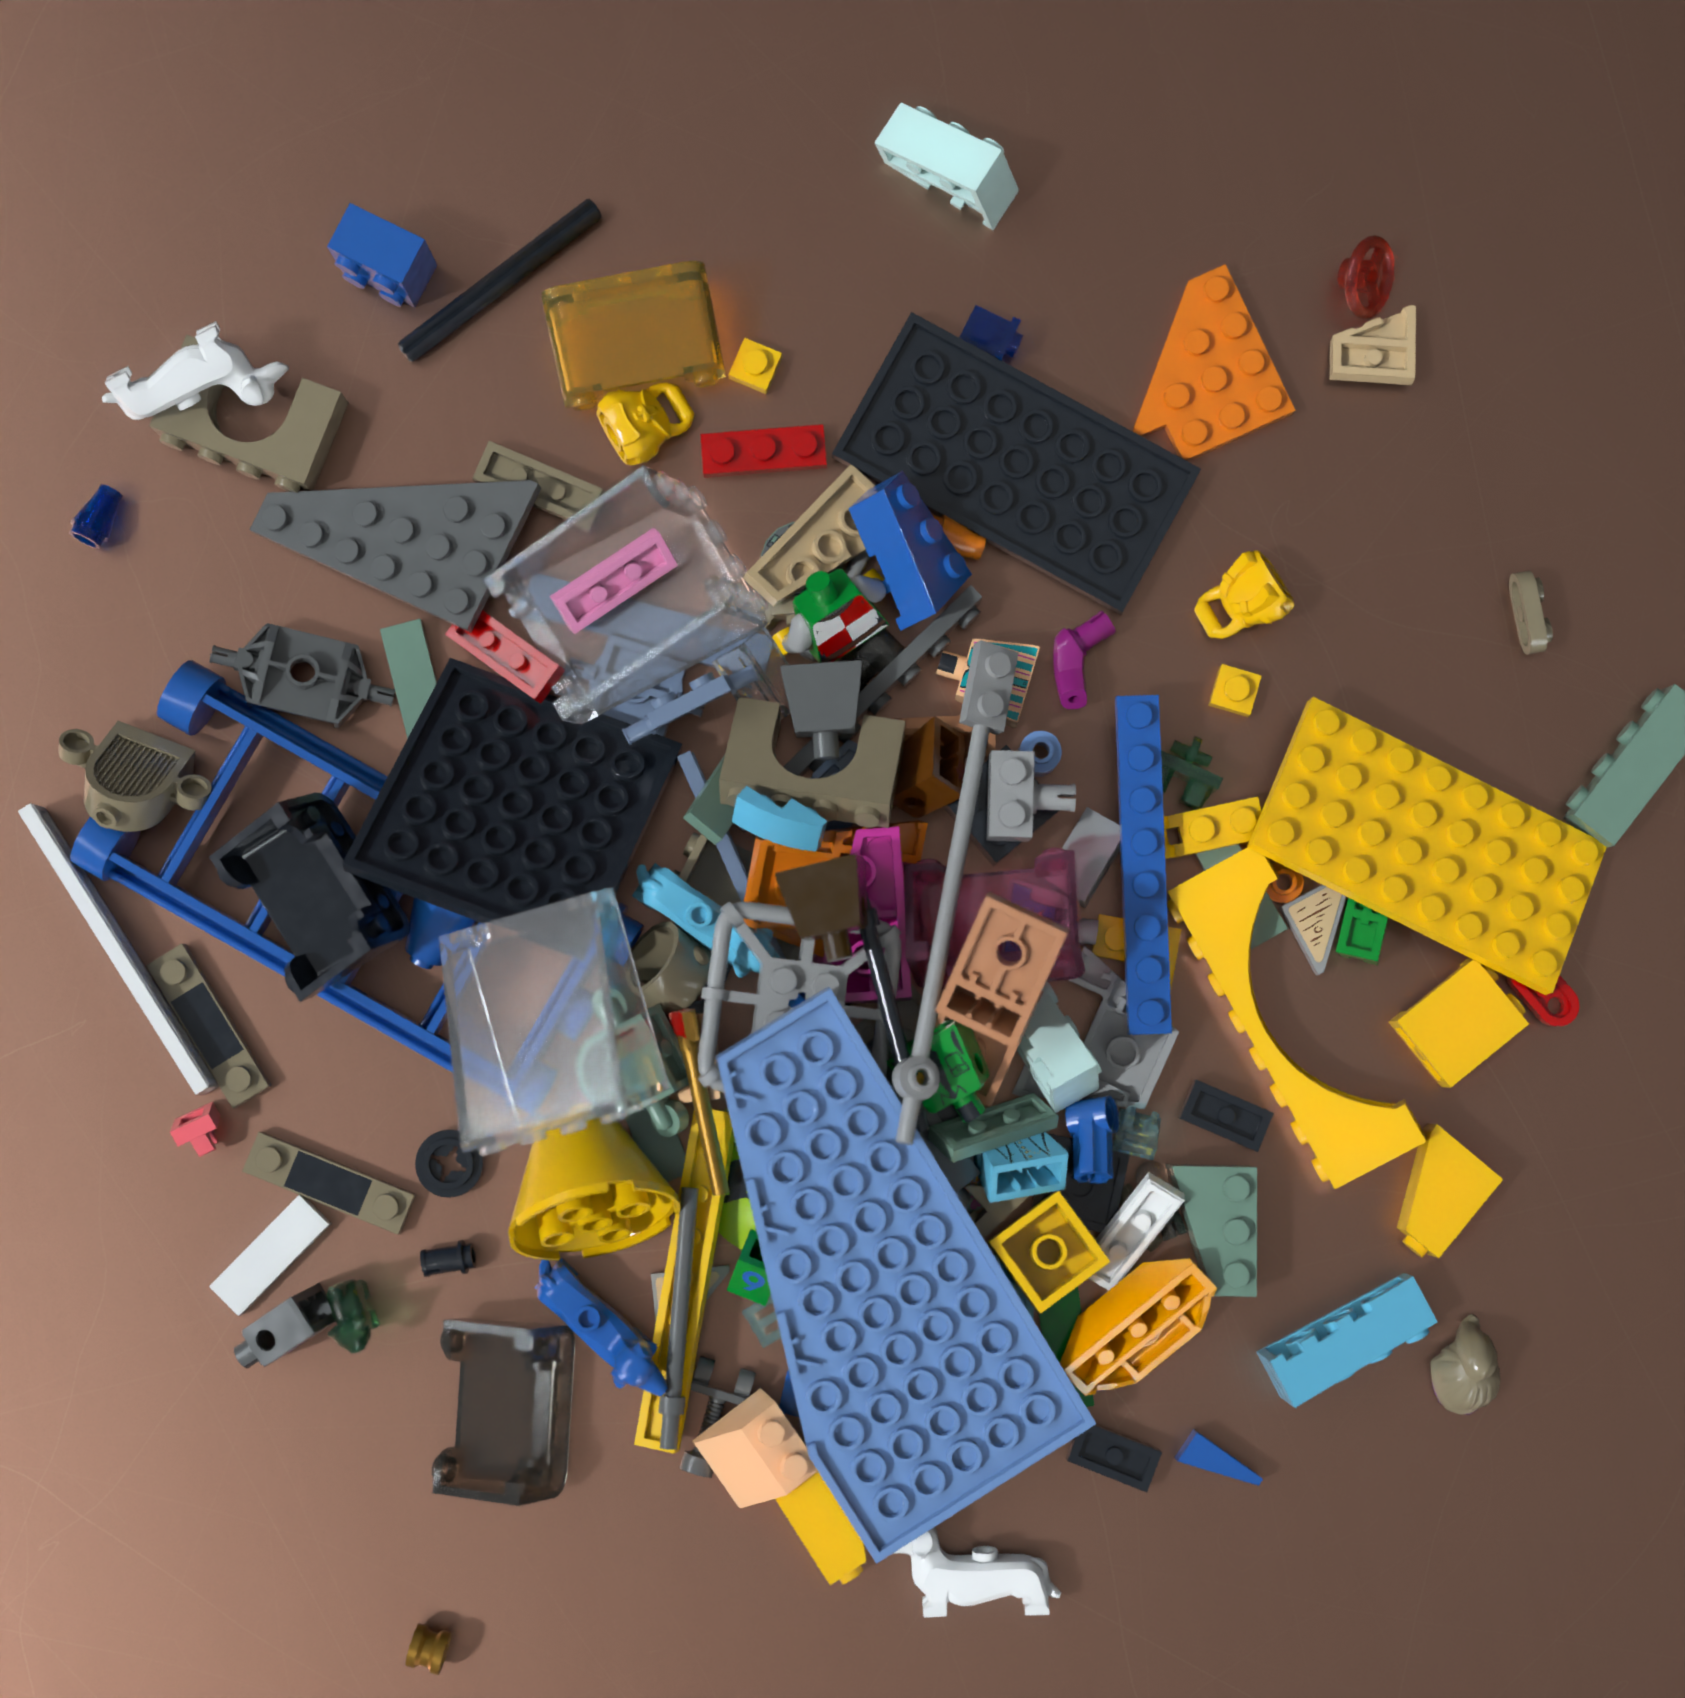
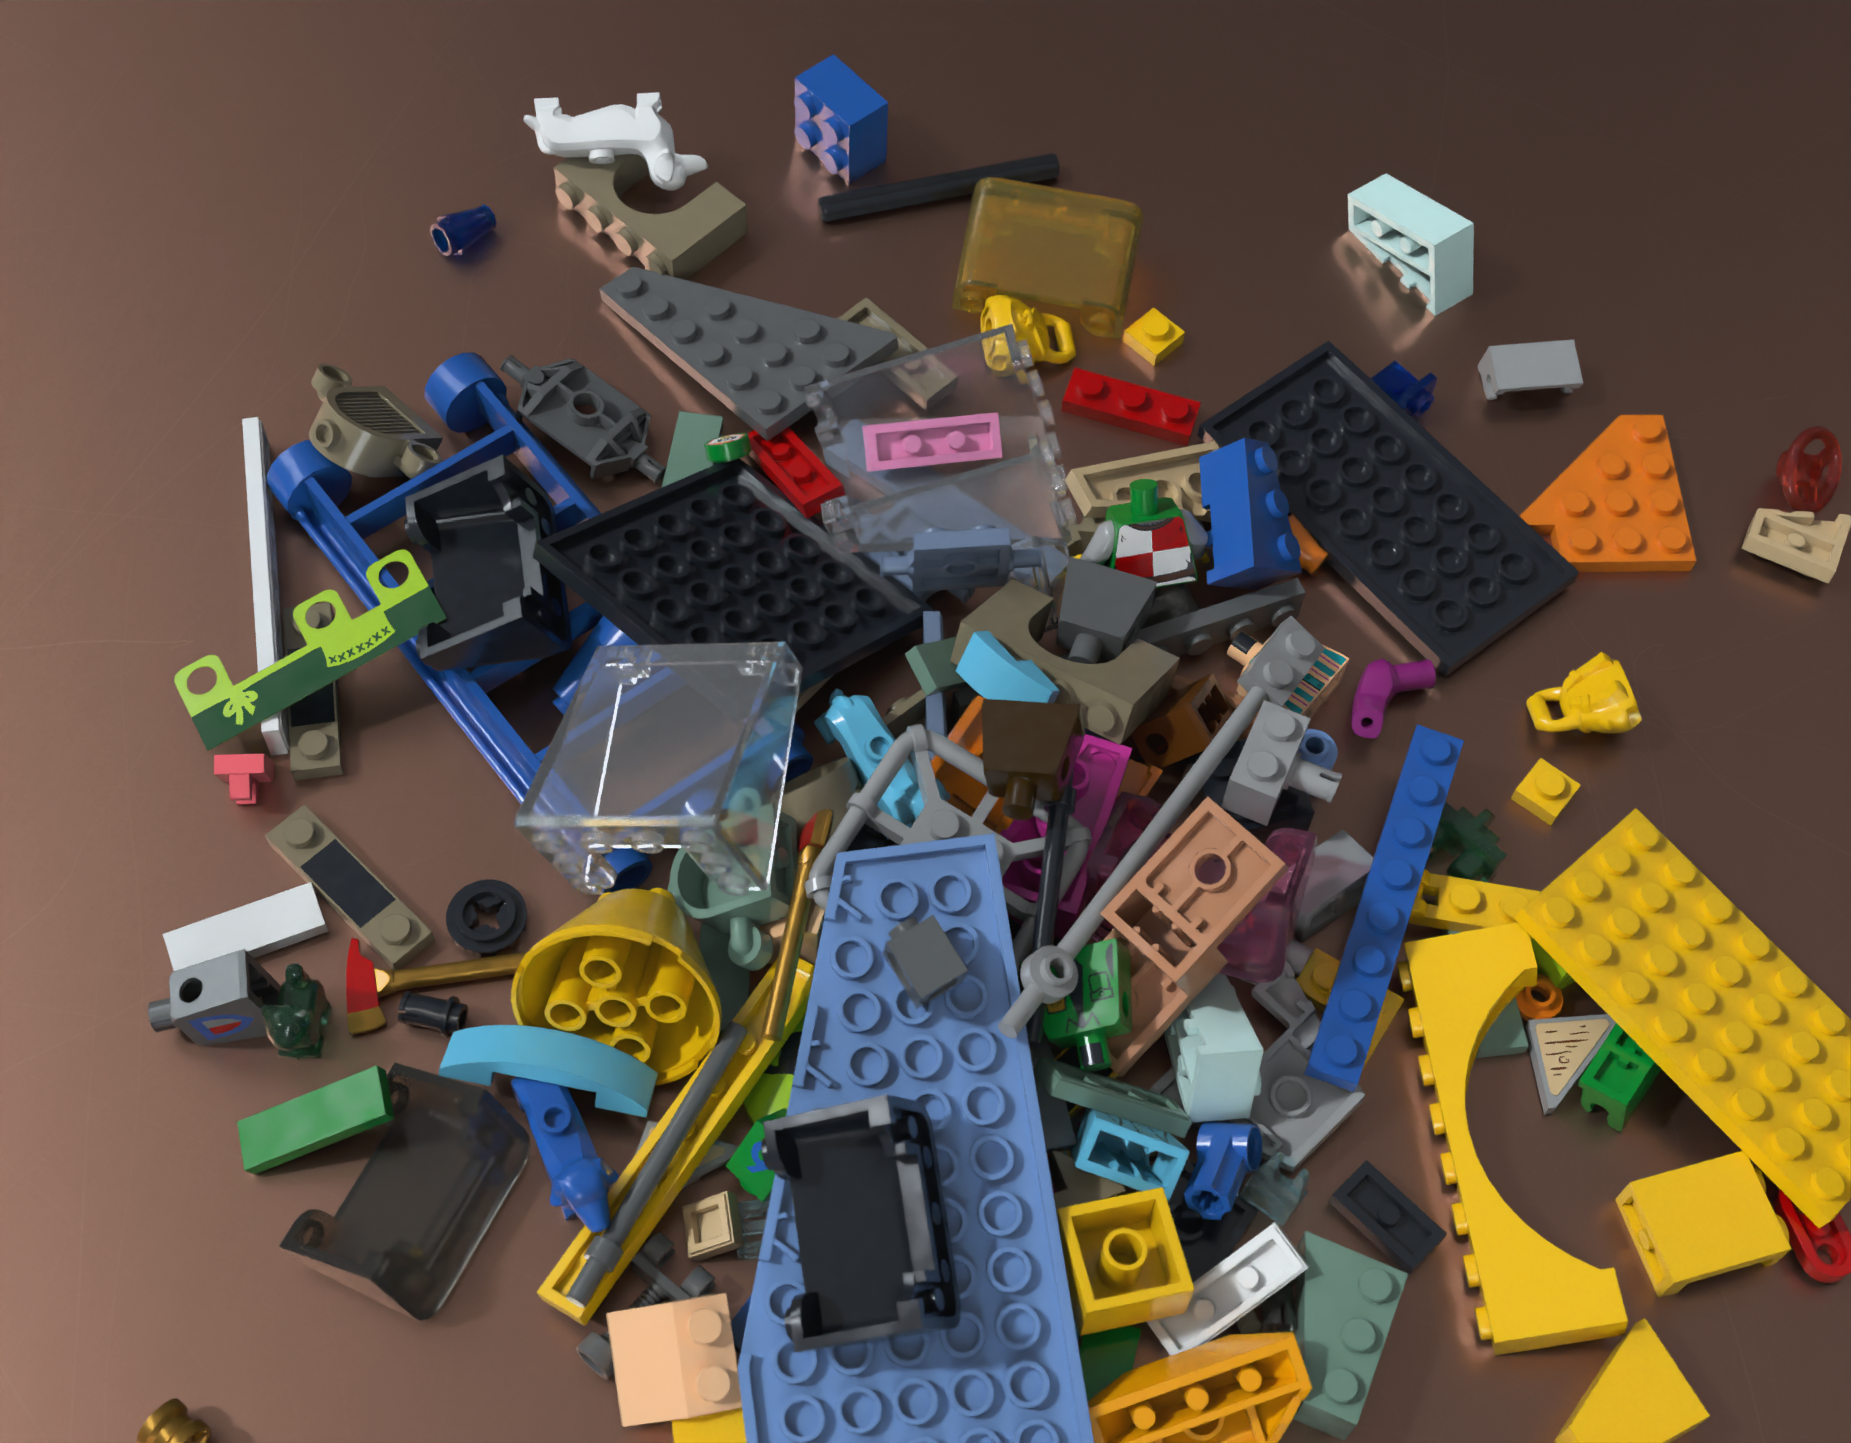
camera: 20 degrees right, 25 degrees down
none -> piece [174,549,447,751]
none -> tile [237,1065,395,1175]
none -> pearl gold piece [346,938,527,1035]
none -> medium azure slope [439,1025,658,1117]
none -> tan tile [682,1191,744,1262]
none -> green tile [704,433,752,463]
none -> black windscreen [761,1094,961,1353]
none -> dark grey brick [883,915,968,1009]
none -> light grey hinge [1477,339,1583,400]

